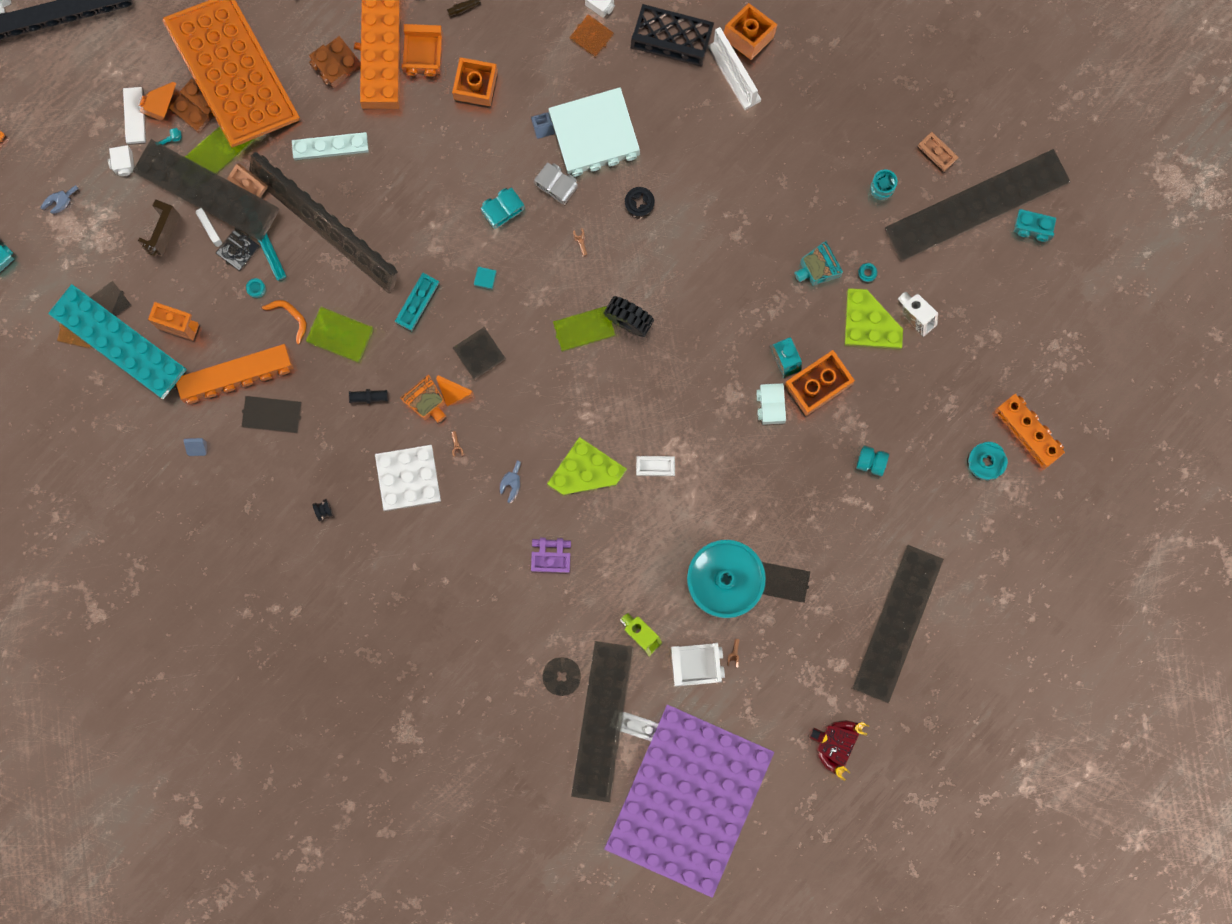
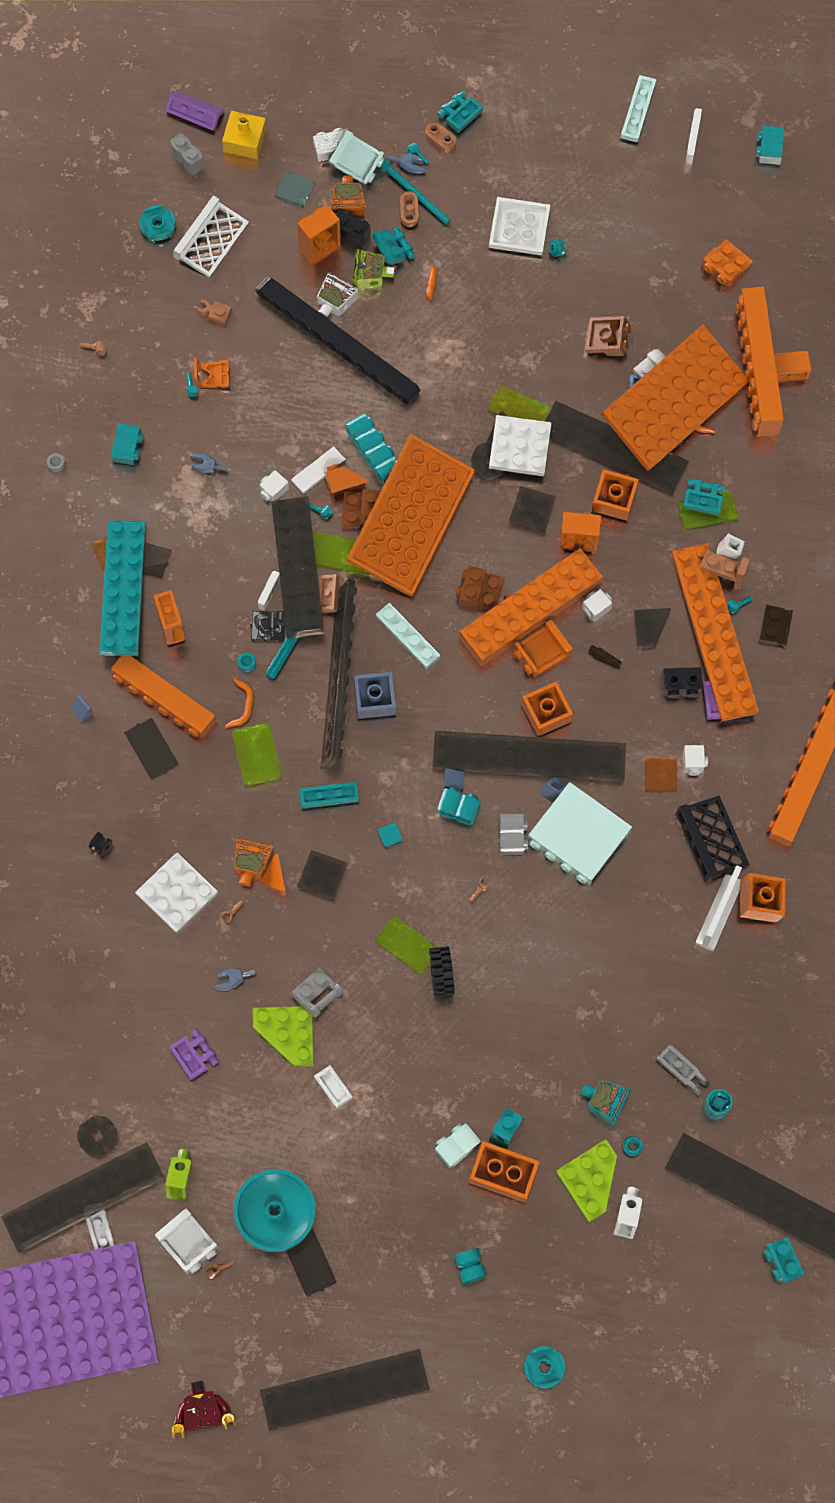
camera: 50 degrees right, 10 degrees down
dark brown panel [138,199,181,257] -> none
black pin [349,389,388,404] -> none
black gear [625,187,655,217] -> none
nougat plate [918,132,959,172] -> none
orange brick [995,394,1065,469] -> none
none -> light grey plate [291,968,344,1018]
none -> teal brick [345,413,396,486]
none -> sand blue brick [354,672,396,719]
none -> clear smoke plate [432,731,626,782]
none -> sand blue slope [444,768,464,791]
none -> light grey hinge [656,1044,710,1096]

